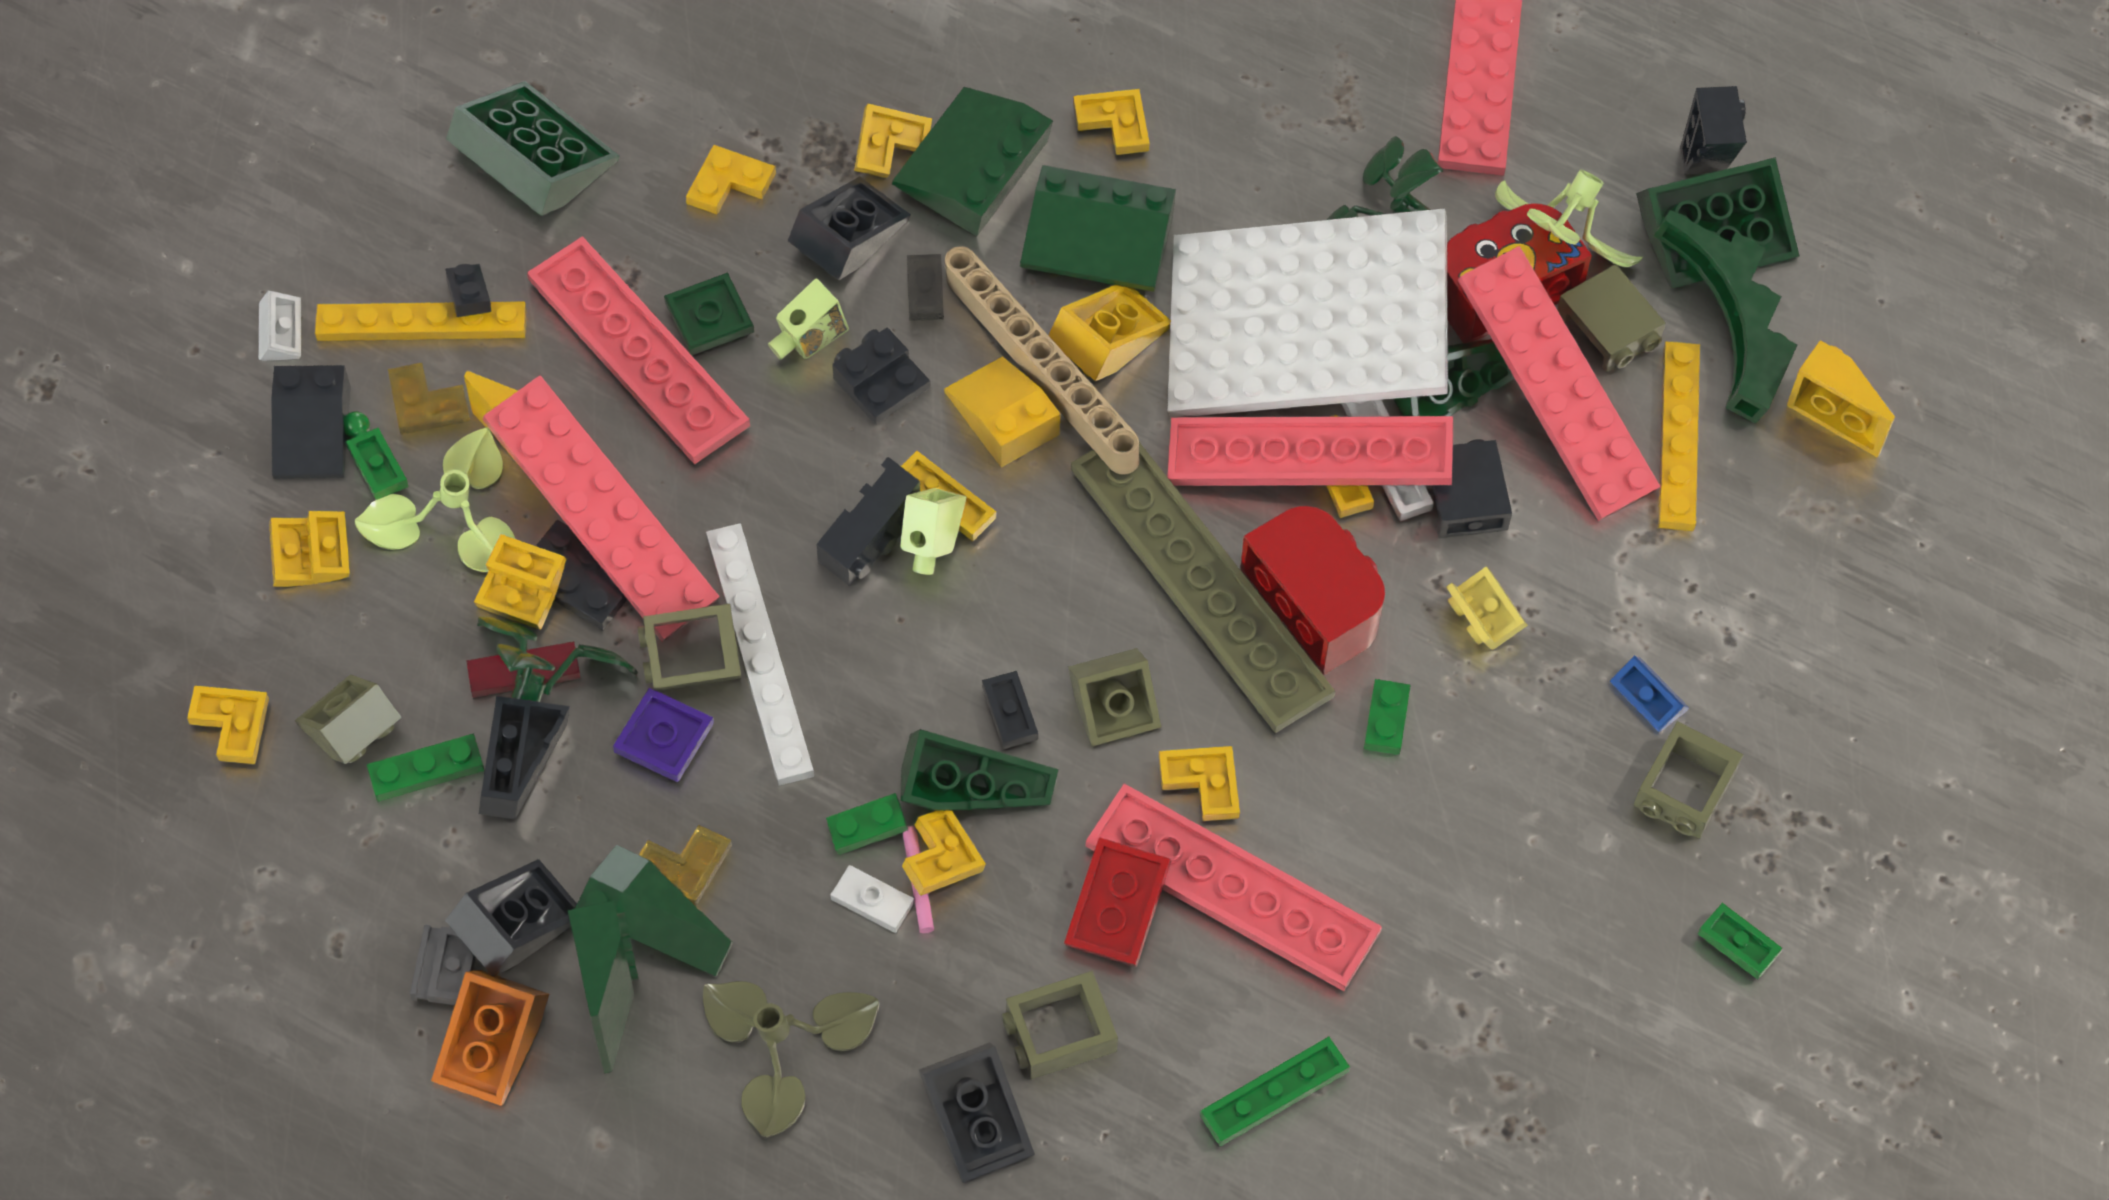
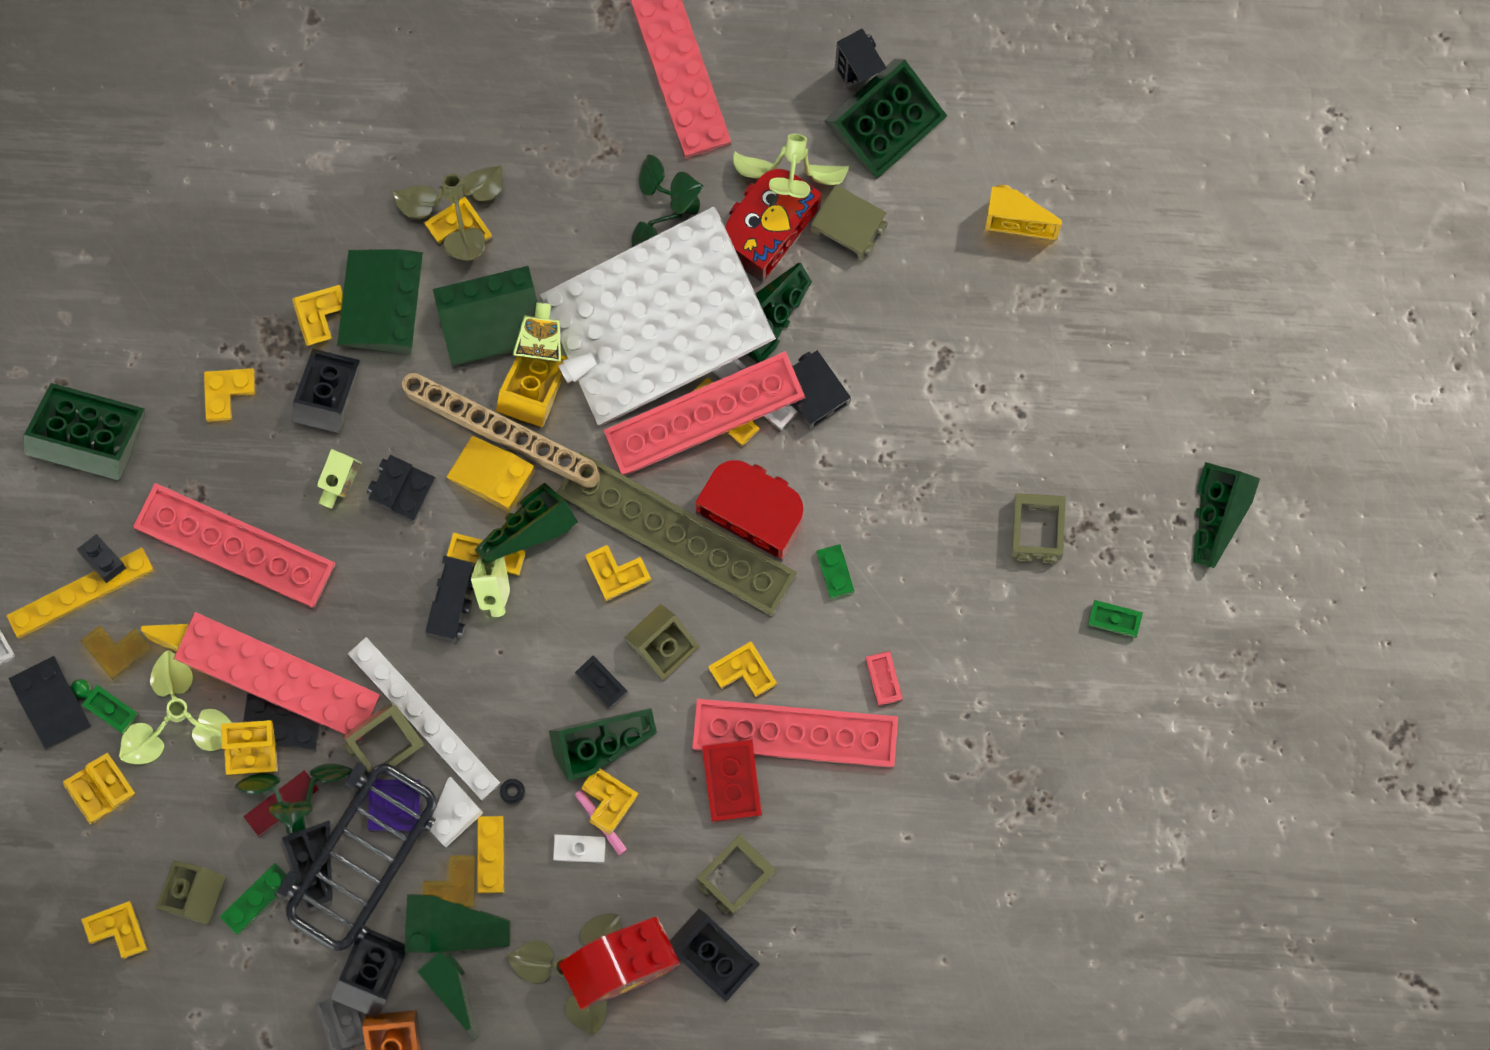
camera: 25 degrees left, 15 degrees up
dark green plate [664,272,755,355] -> none
green plate [826,793,908,855] -> none
clear smoke plate [907,254,944,321] -> none
green plate [1200,1036,1350,1147] -> none
light yellow bracket [1446,566,1528,650] -> none
coral plate [1458,246,1661,521] -> none
blue slope [1610,655,1690,732] -> none
dark green arch [1653,210,1798,424] -> none
yellow plate [1658,341,1700,531] -> none
none -> black bar [274,762,437,951]
none -> olive plant [393,166,503,261]
none -> white wing [430,777,483,847]
none -> dark green wedge [475,482,578,563]
none -> yellow plate [478,816,504,894]
none -> black plate [500,779,525,804]
none -> torso [513,302,561,361]
none -> red brick [558,917,680,1010]
none -> white cone [559,352,597,383]
none -> yellow plate [585,545,651,601]
none -> coral plate [865,651,903,706]
none -> dark green wedge [1193,462,1260,568]

